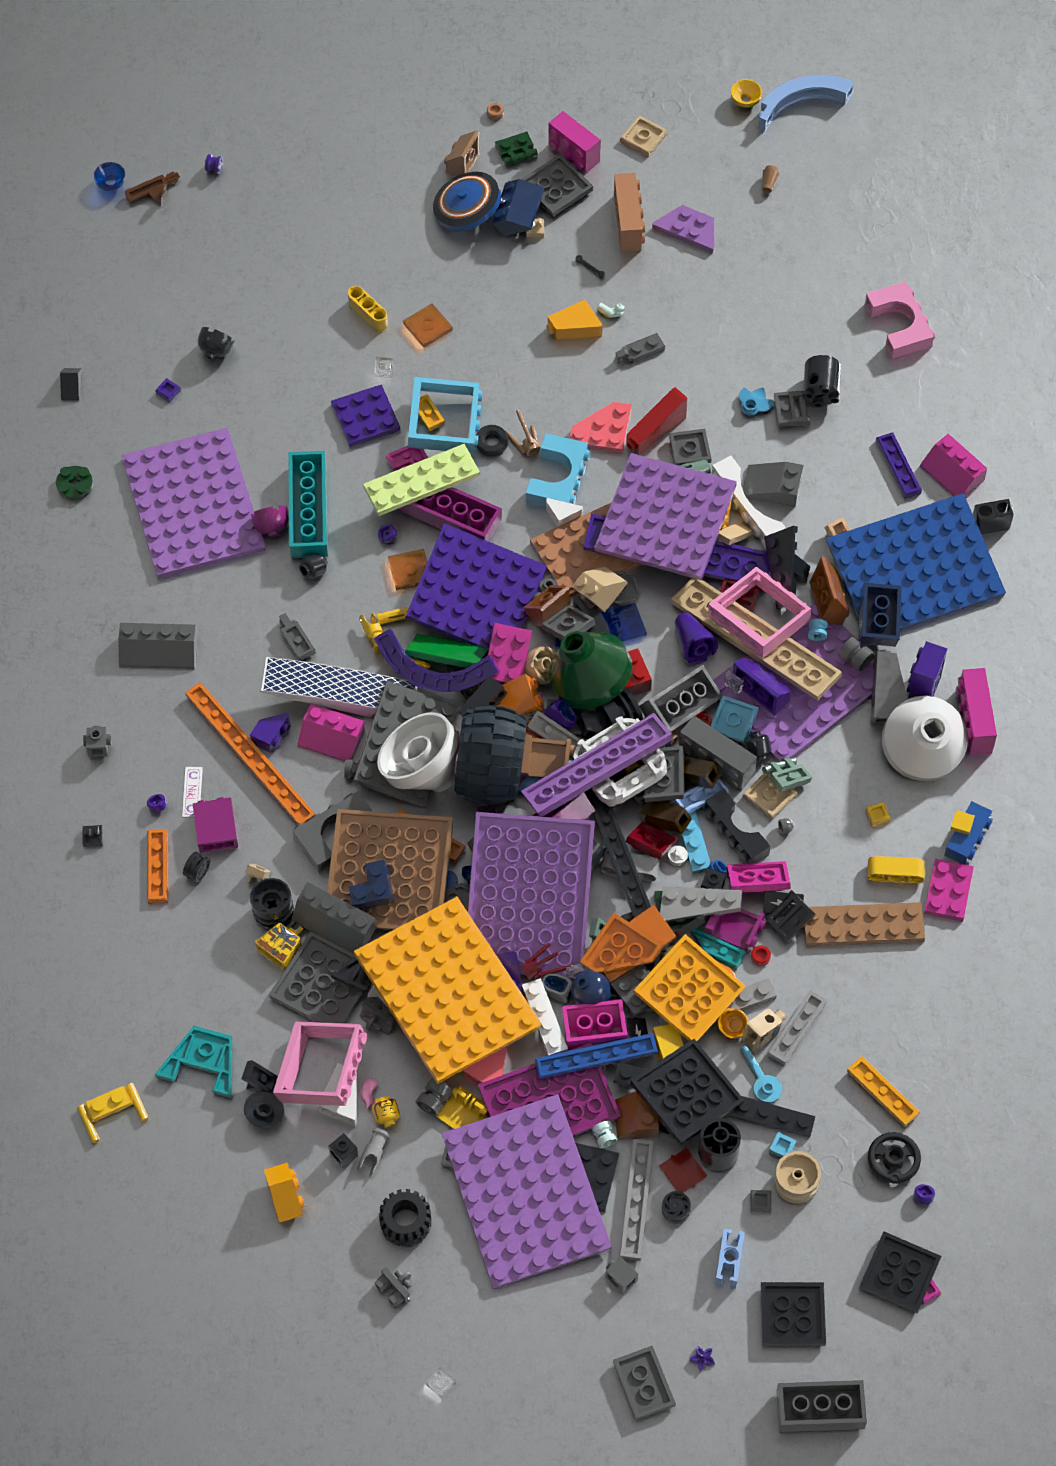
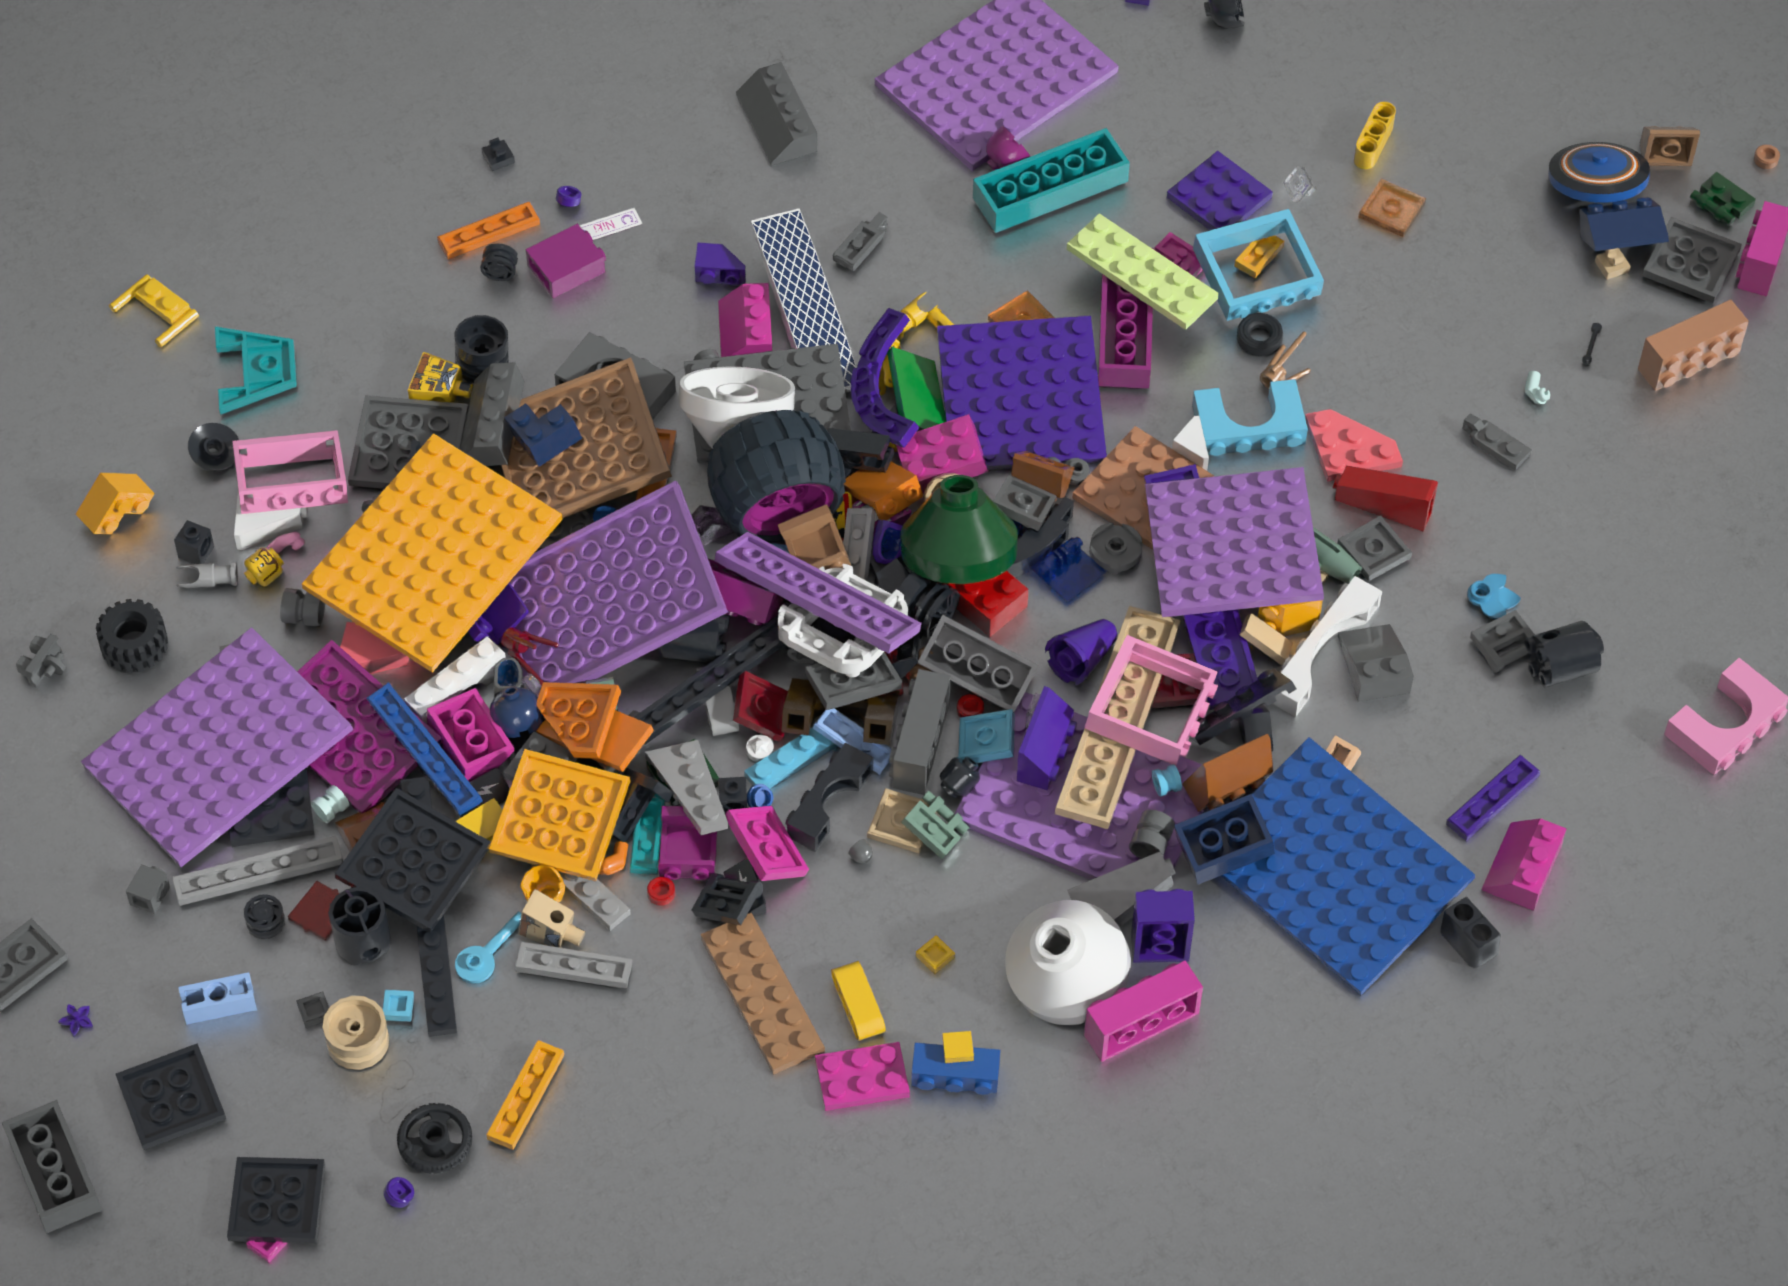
camera: 65 degrees right, 5 degrees down
dark grey brick [83,726,111,757] -> none
orange plate [185,682,315,825] -> none
black slope [241,1060,278,1094] -> none
tan tile [245,864,271,883] -> none
black head [299,552,328,580] -> none
dark purple tile [378,524,397,543] -> none
yellow hinge [436,1086,488,1129] -> none
light orange slope [546,300,603,340] -> none
tan slope [572,567,628,612] -> none
medium lavender wing [652,205,714,253] -> none

